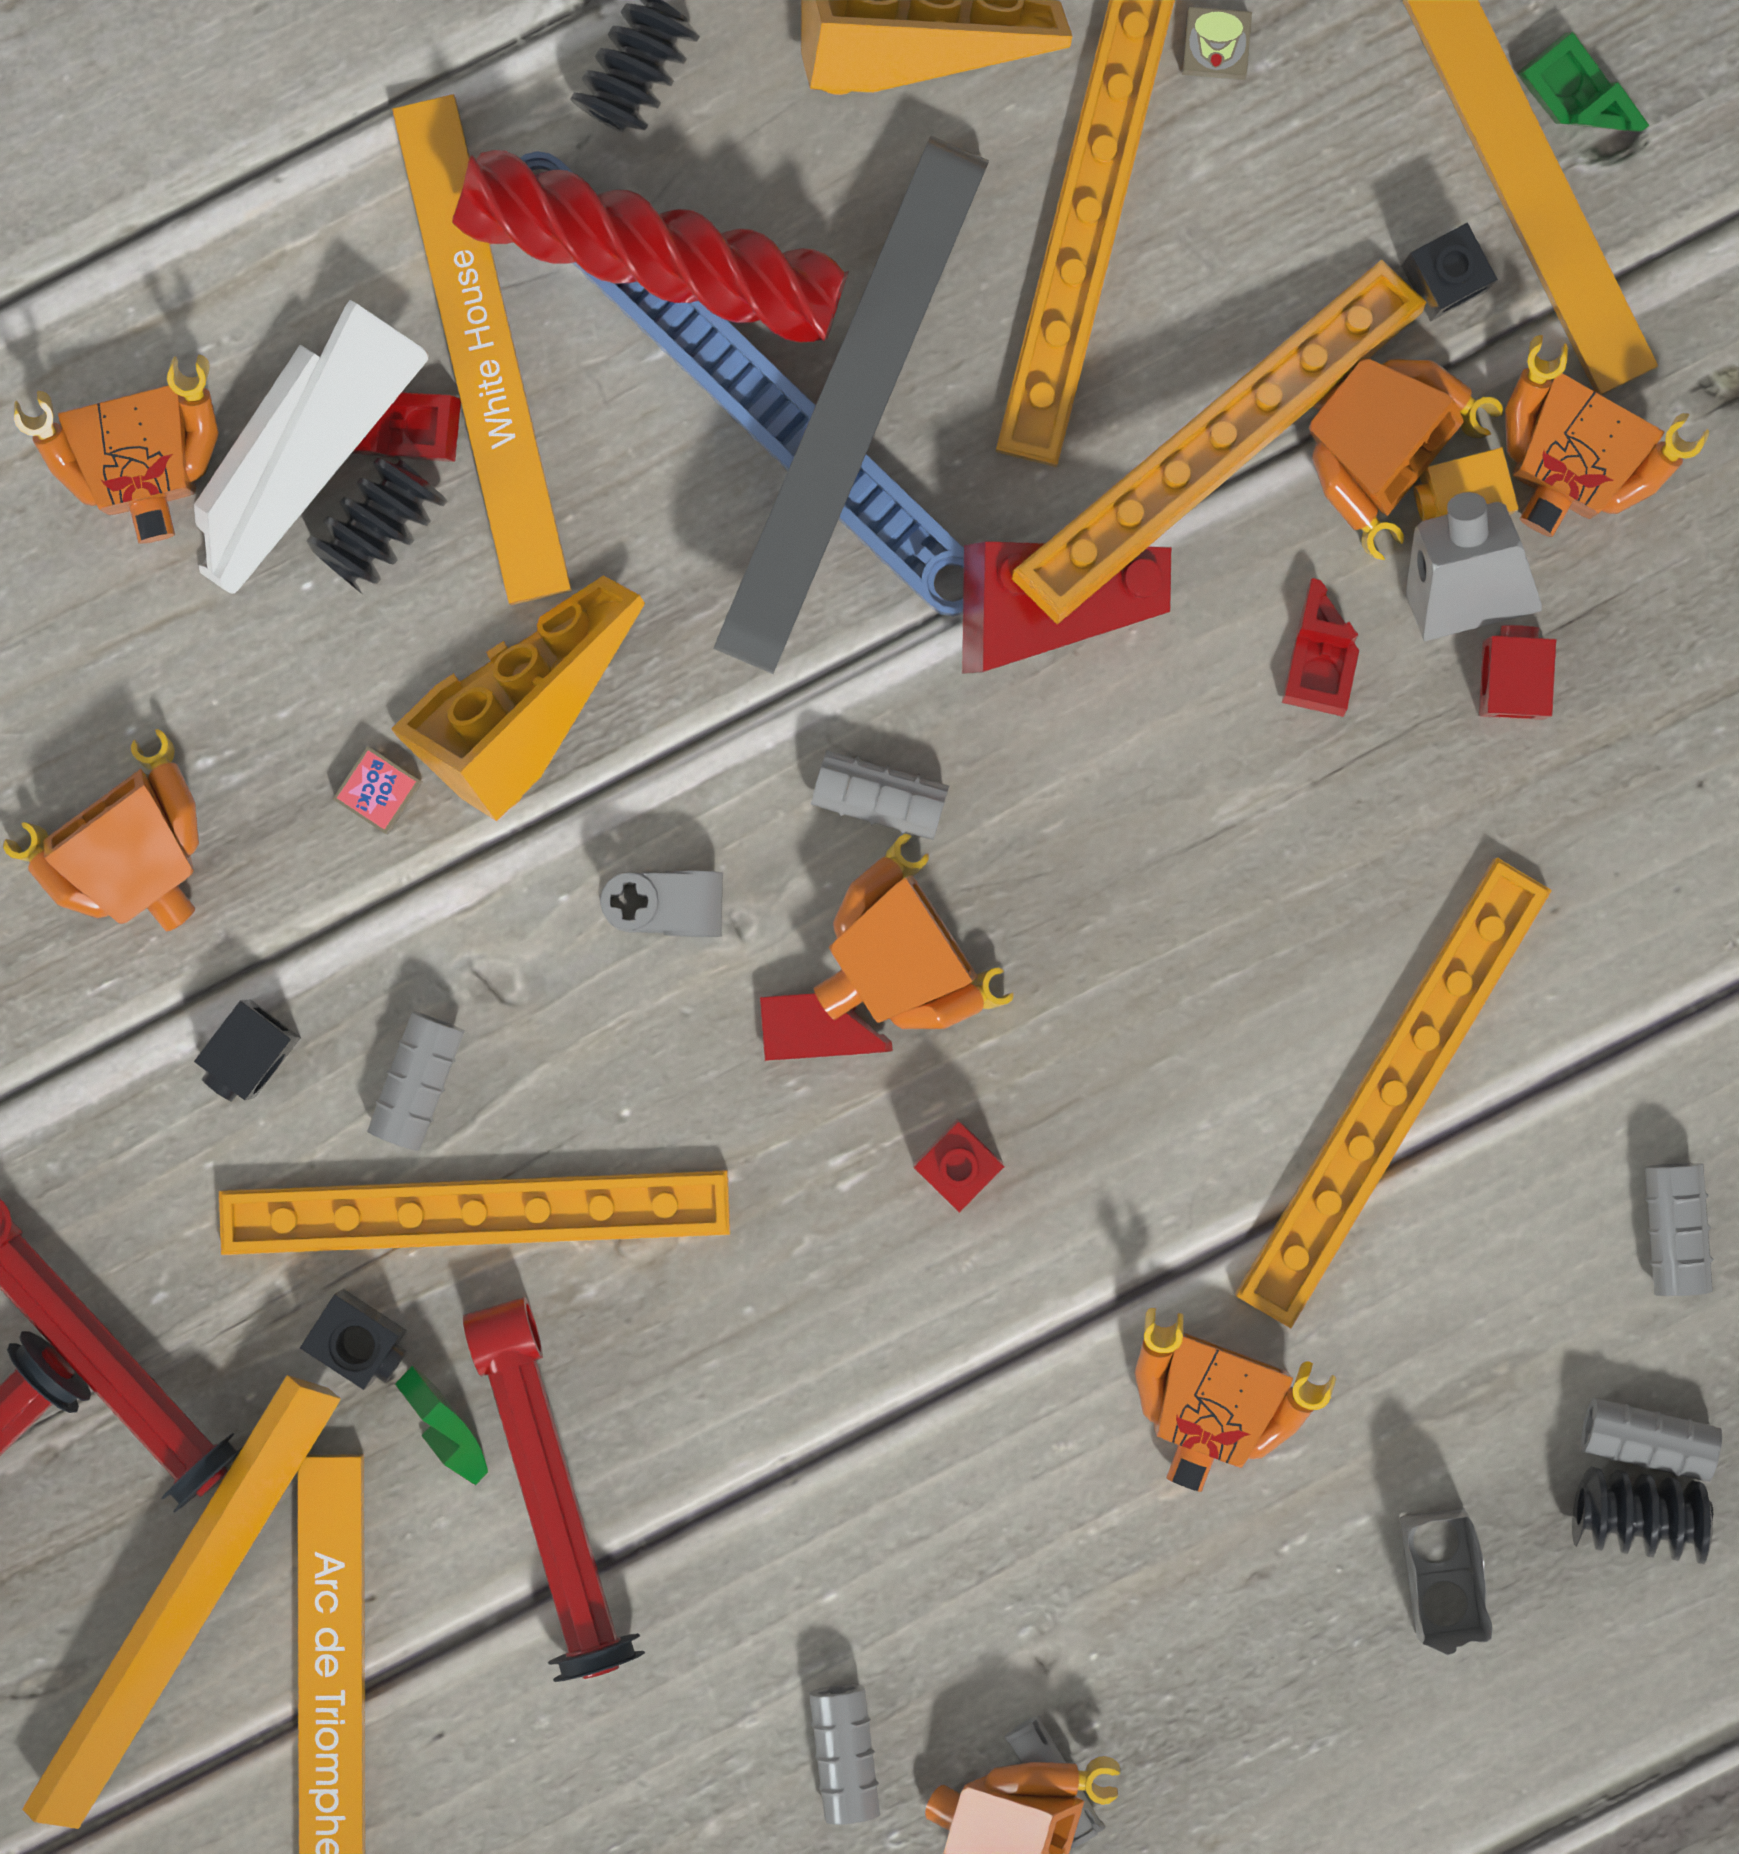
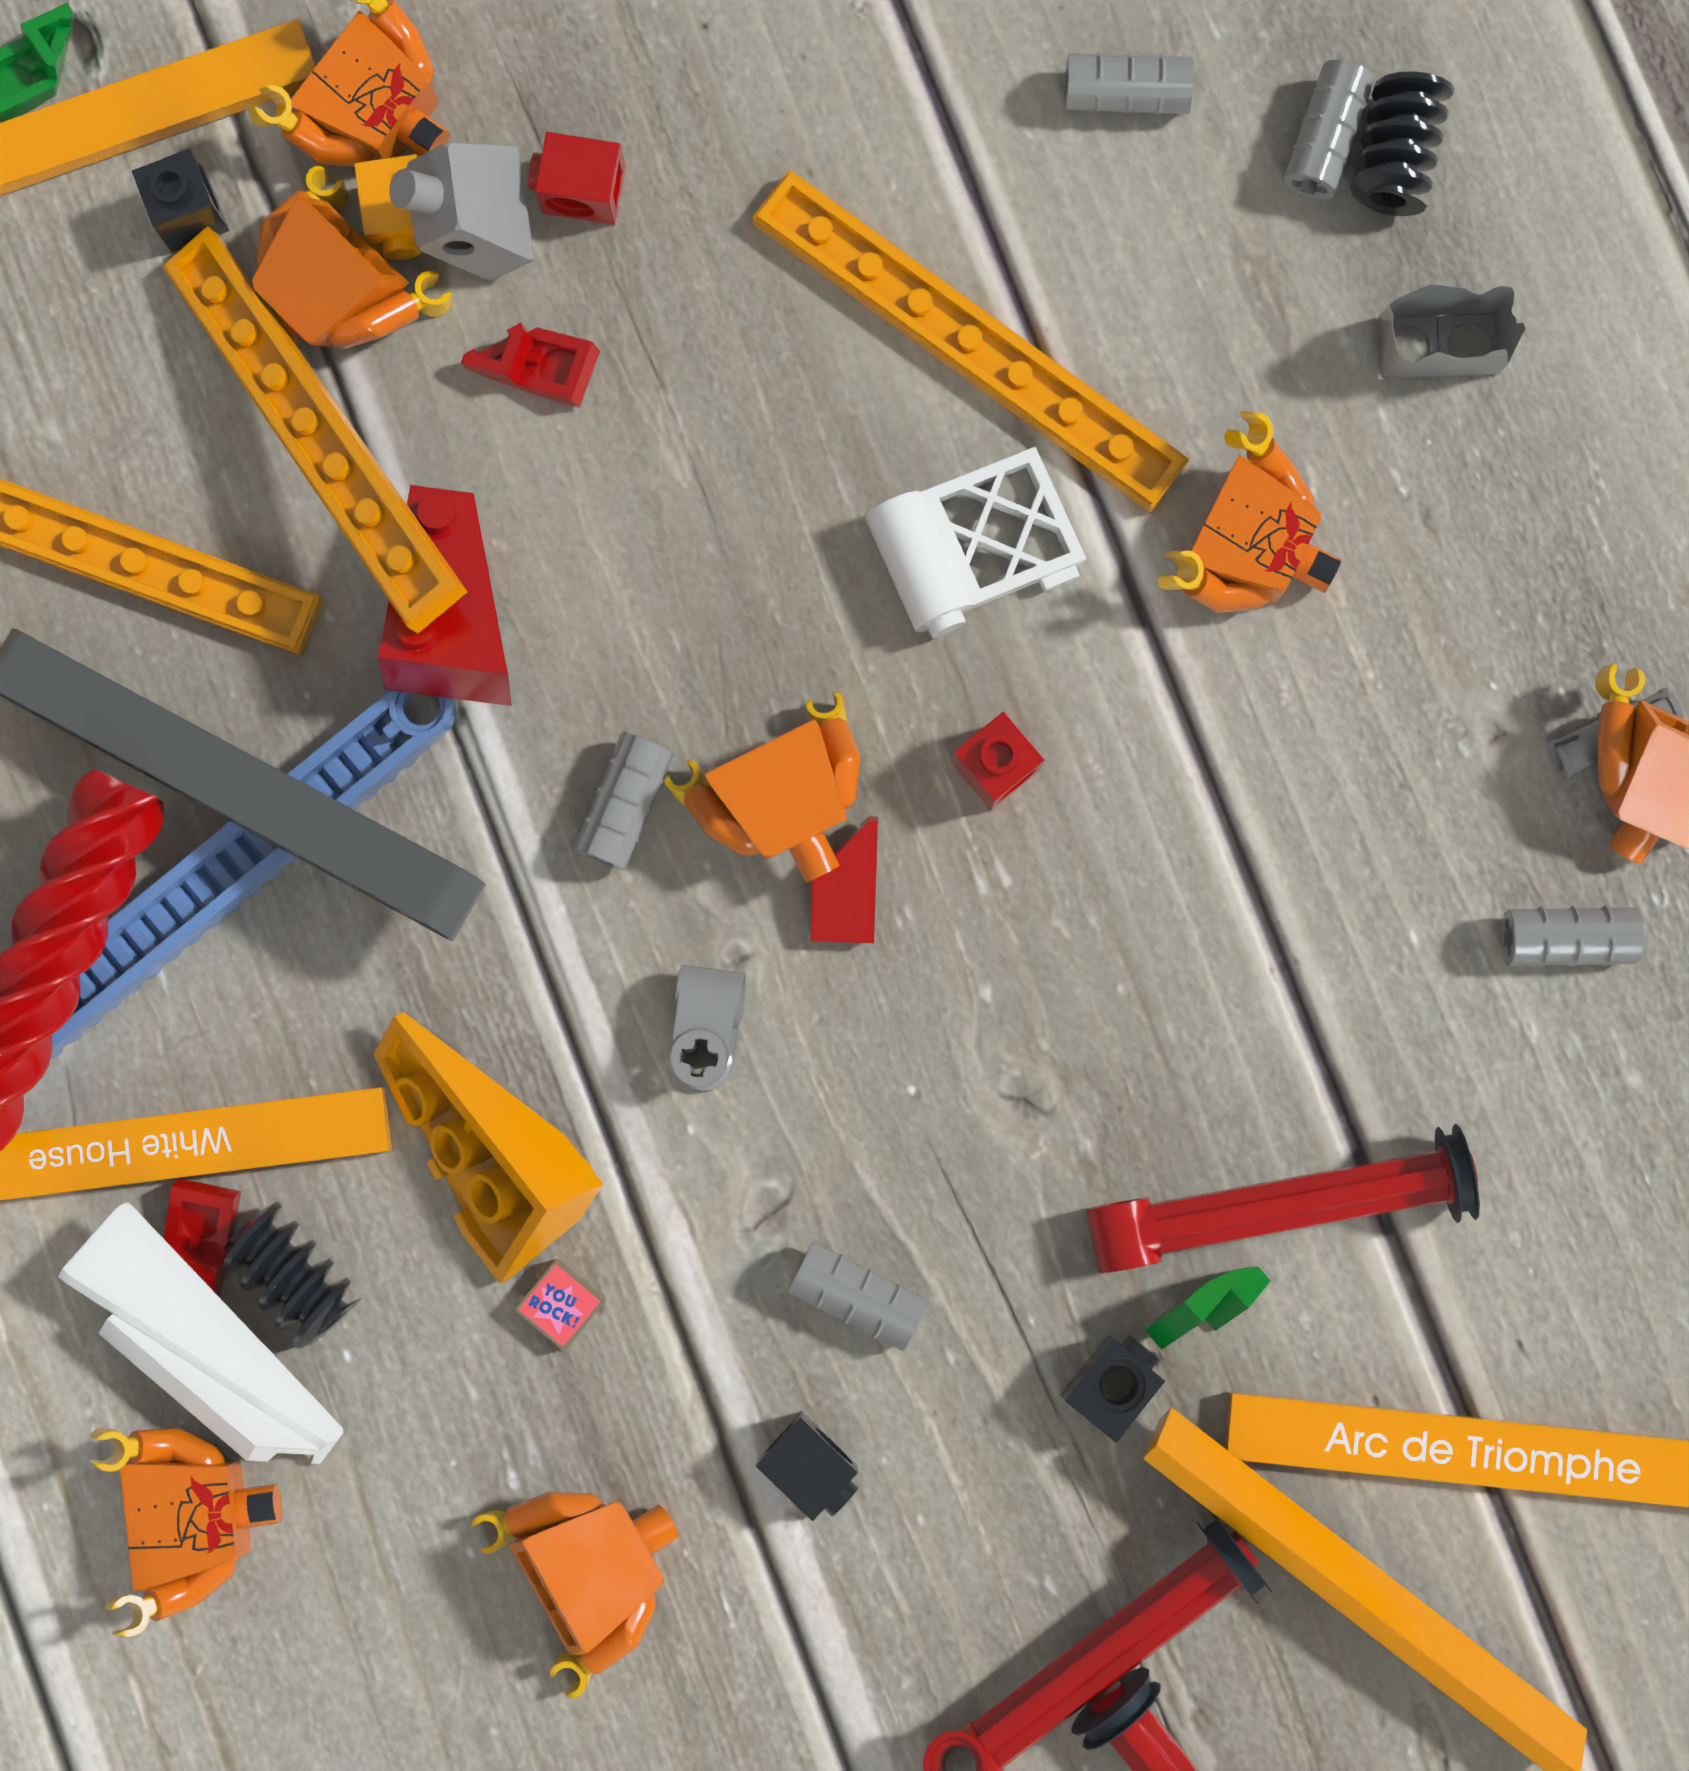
camera: 85 degrees left, 5 degrees down
light orange tile [219,1170,731,1255] -> none
none -> white piece [864,447,1087,638]

